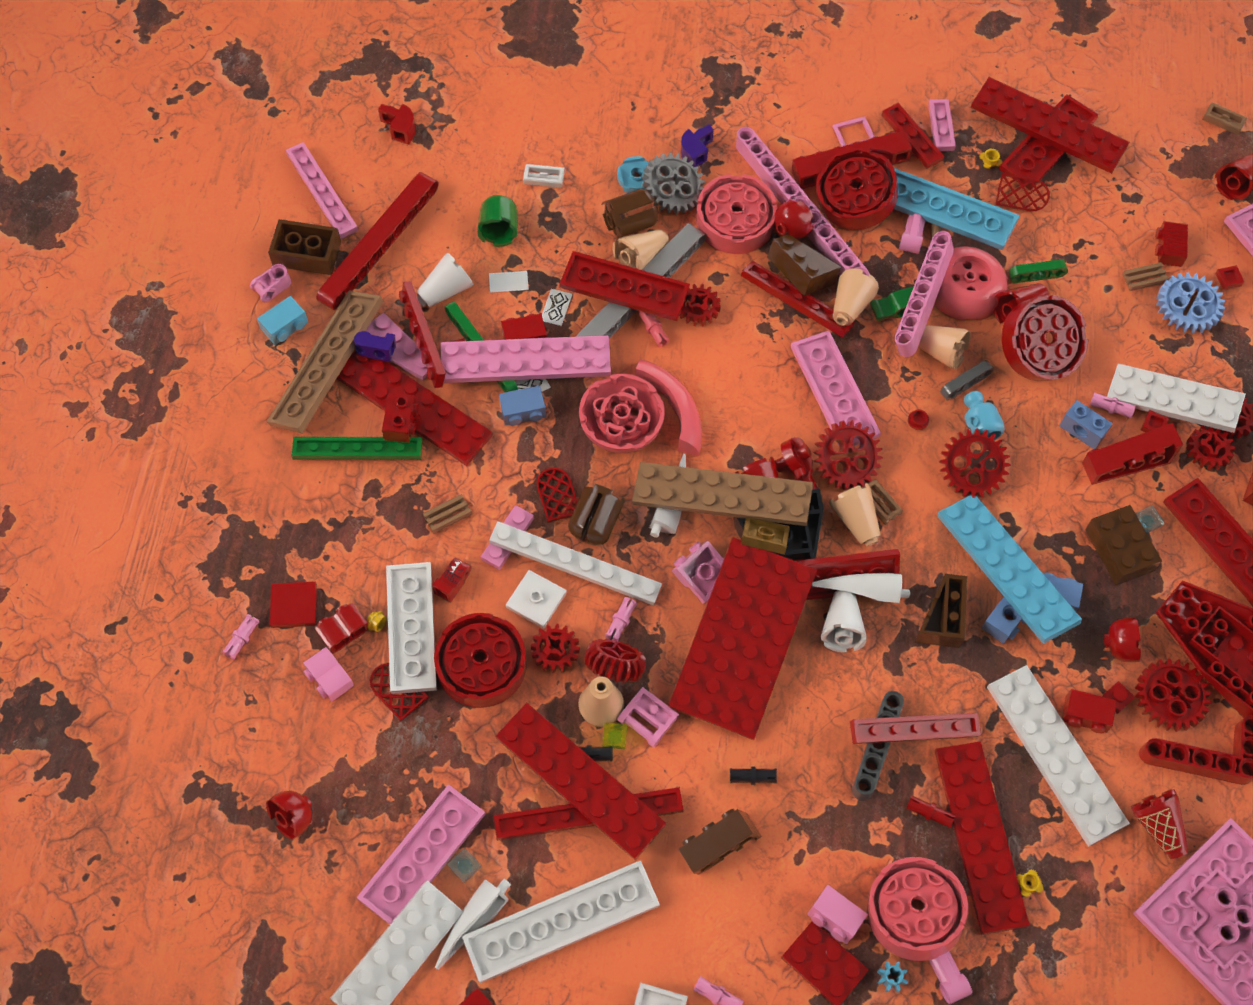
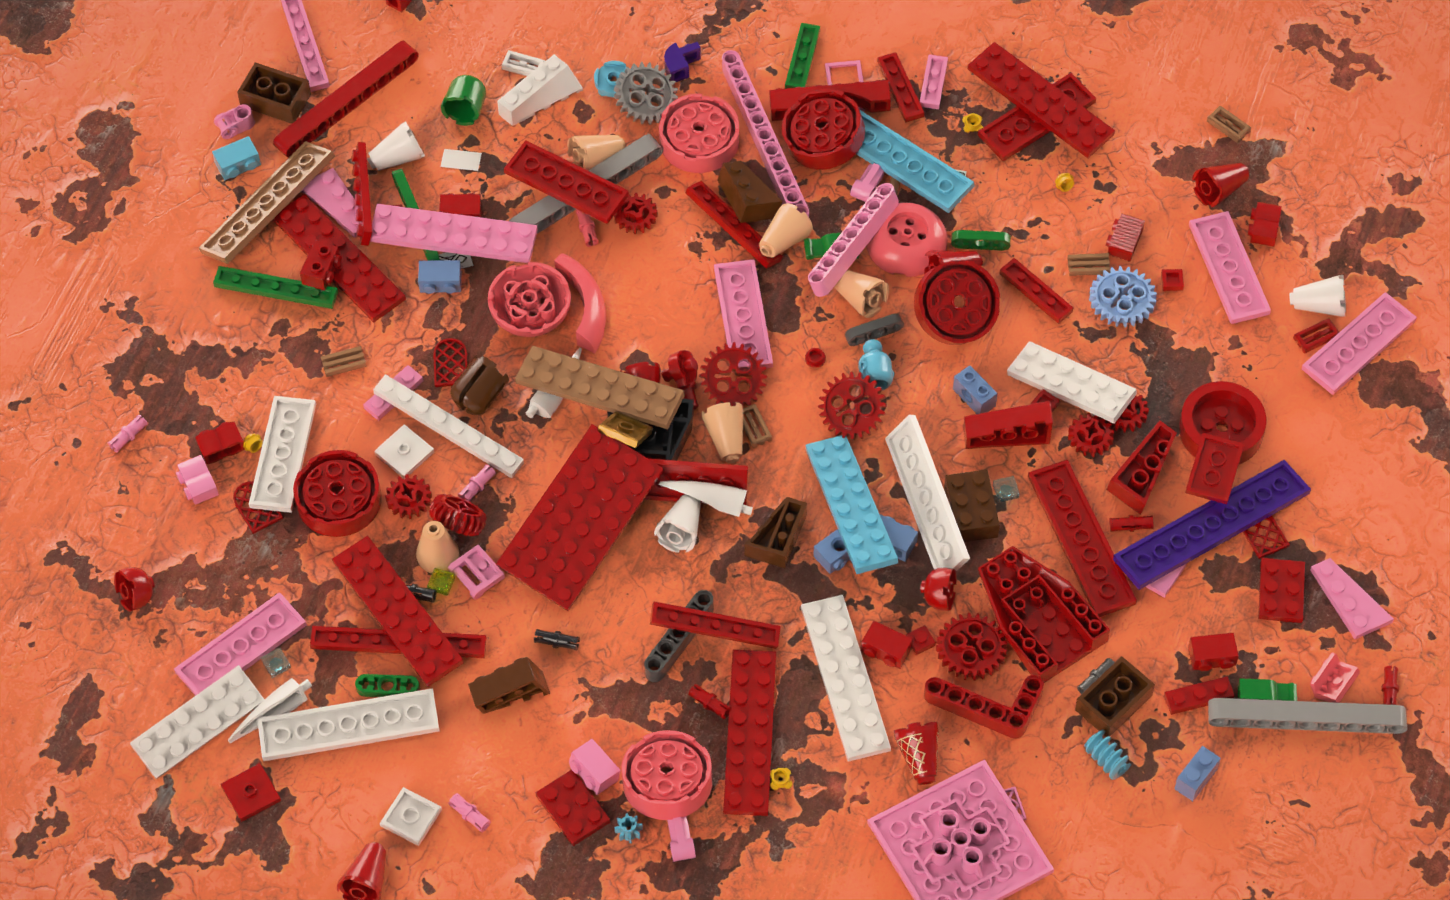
camera: 15 degrees right, 5 degrees down
red tile [270,581,317,628] -> none
dark purple leg [354,331,396,362] -> none
red leg [432,558,472,603] -> none
white sticker [542,289,572,326] -> none
reddish brown cylinder [602,189,658,240] -> none
bright pink plate [672,541,724,603] -> none
red cylinder [774,199,814,240] -> none
red window [995,173,1050,211] -> none
bright pink pin [1090,392,1136,418] -> none
none -> green beam [355,674,420,697]
none -> white wedge [497,54,583,126]
none -> green plate [785,23,820,89]
none -> white plate [885,415,970,571]
none -> red plate [999,258,1074,324]
none -> yellow plate [1055,173,1074,192]

